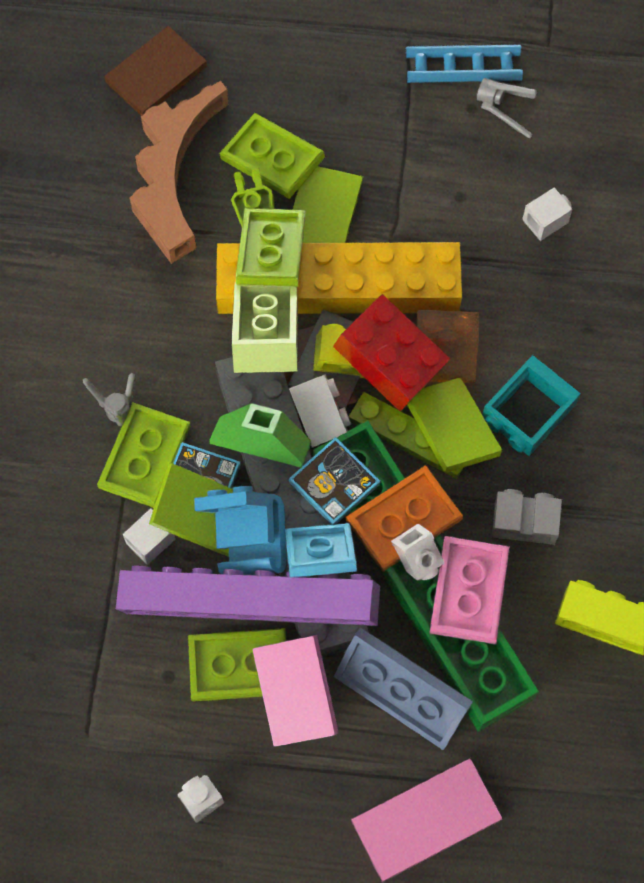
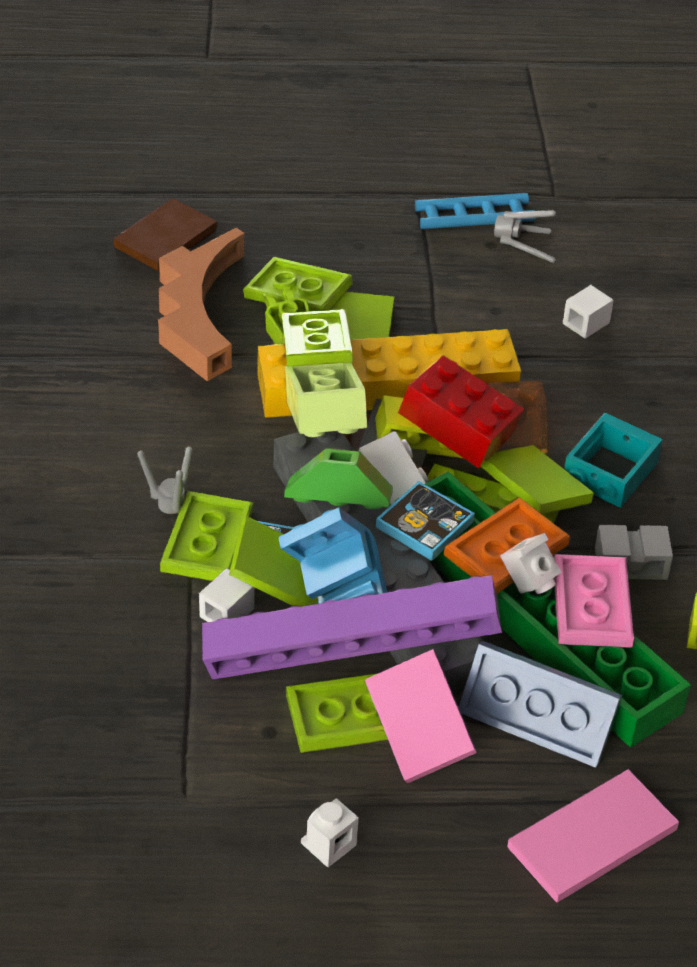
camera: 10 degrees left, 25 degrees down
medium azure tile [285,523,357,577] -> none

